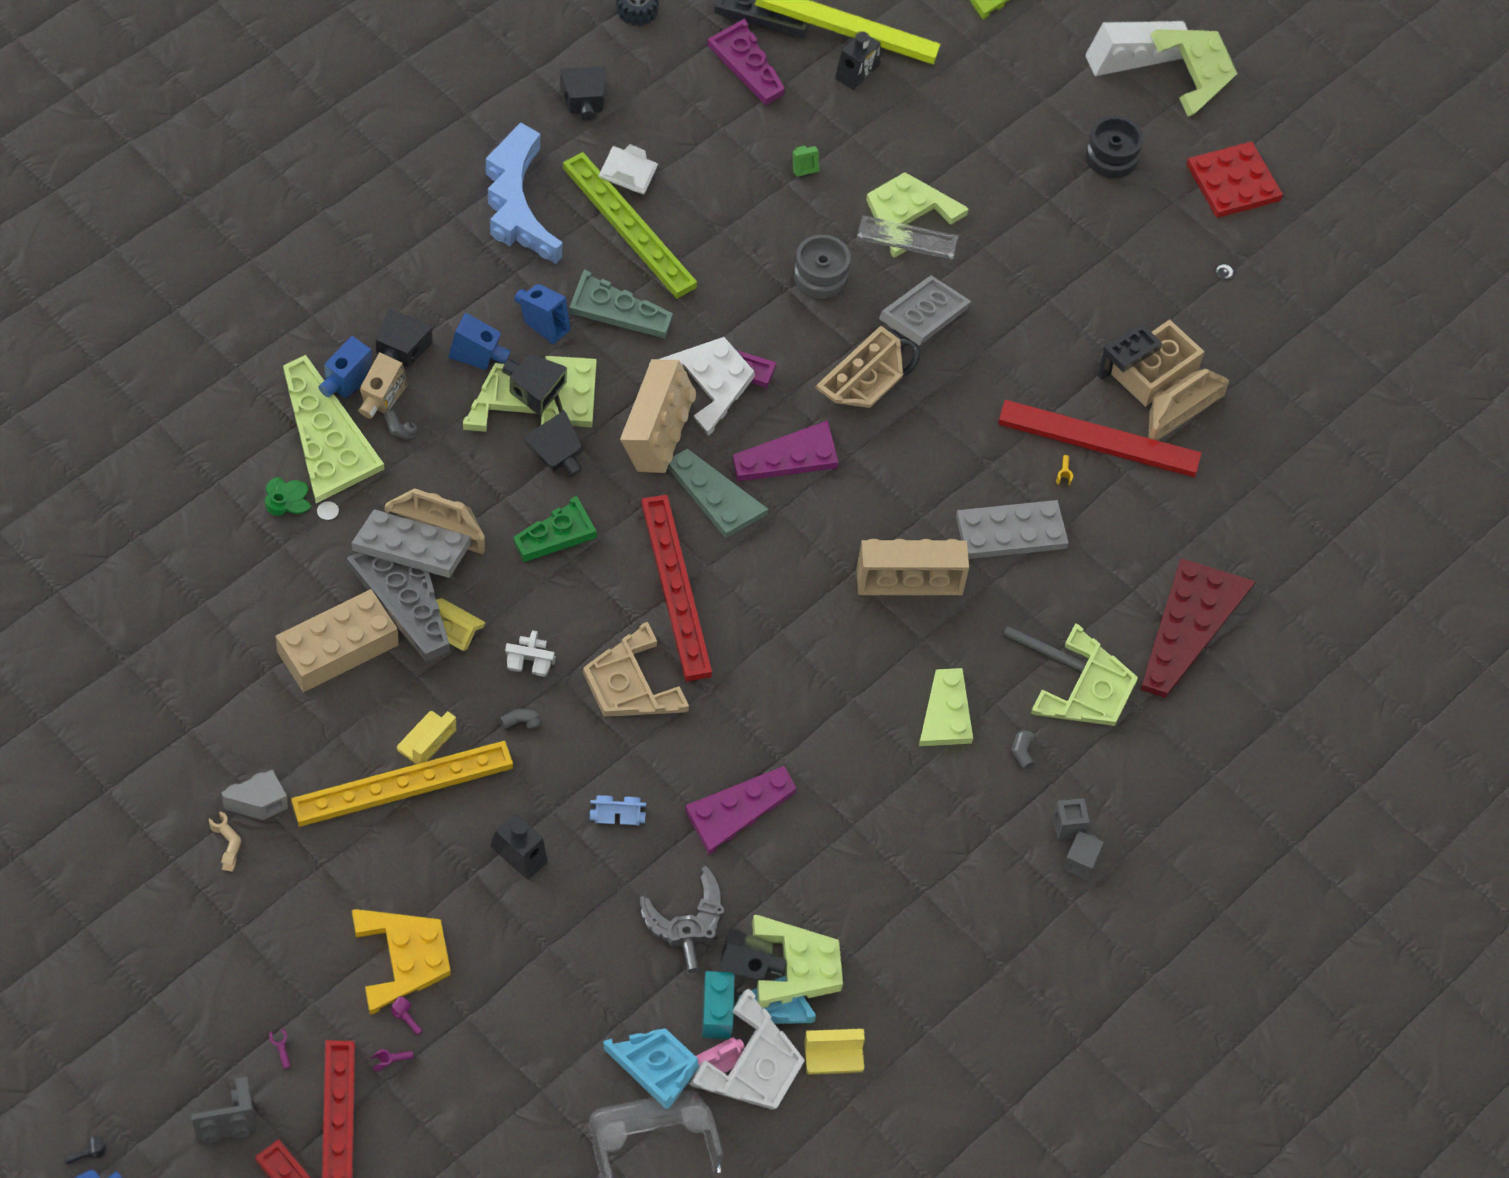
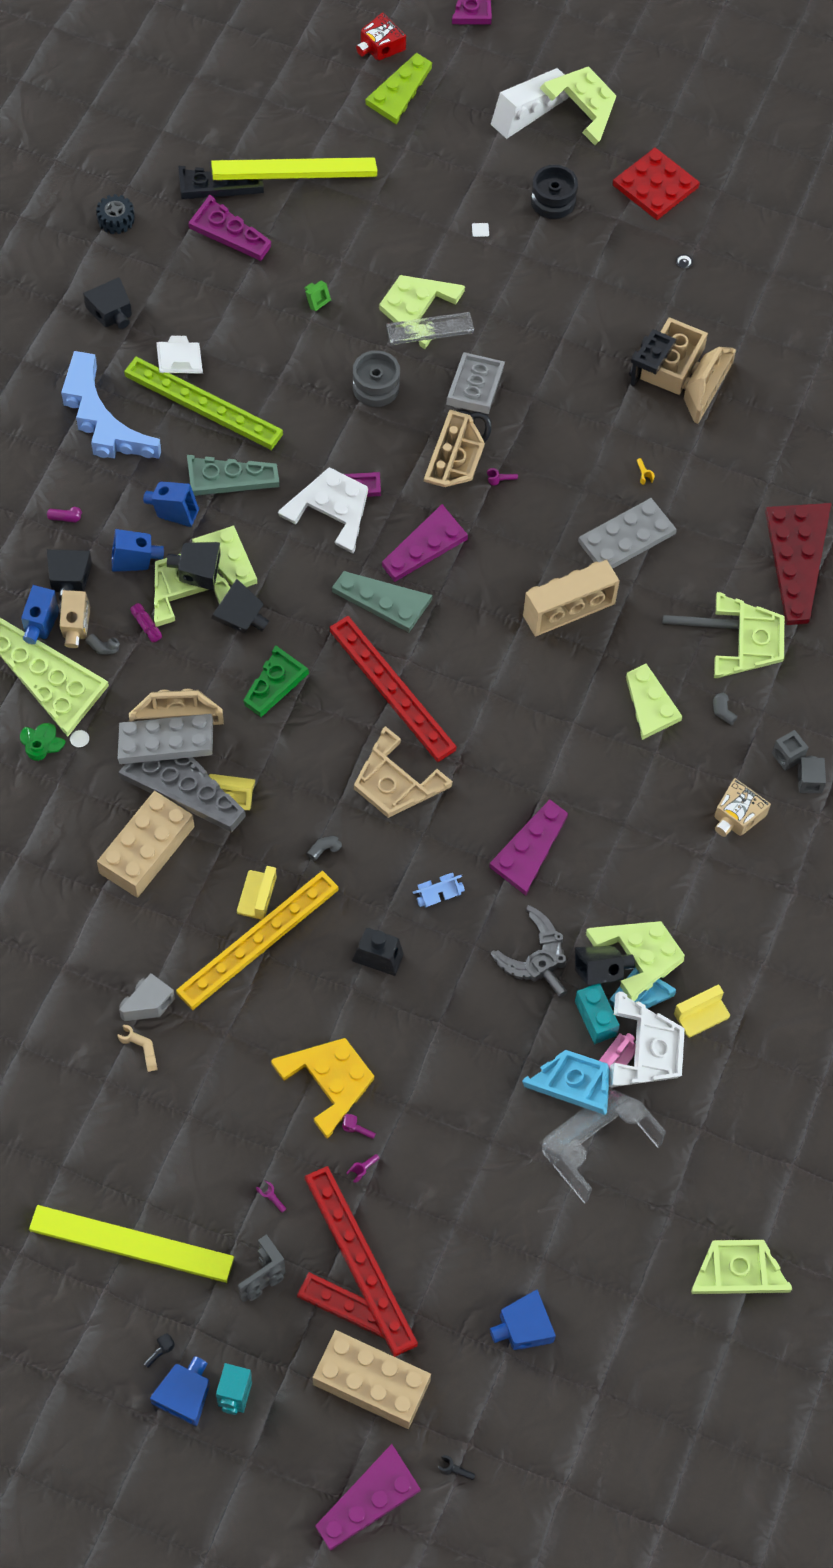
camera: 20 degrees left, 5 degrees up
white hips [505,630,556,677] -> none
tan brick [620,359,696,473] -> none
black torso [835,31,881,91] -> none
red tile [998,400,1202,477] -> none
none -> neon yellow tile [29,1205,234,1283]
none -> magenta arm [47,507,82,523]
none -> magenta axle [130,603,162,642]
none -> white sticker [472,223,489,237]
none -> magenta hand [487,468,518,486]
none -> tan torso [714,778,771,837]

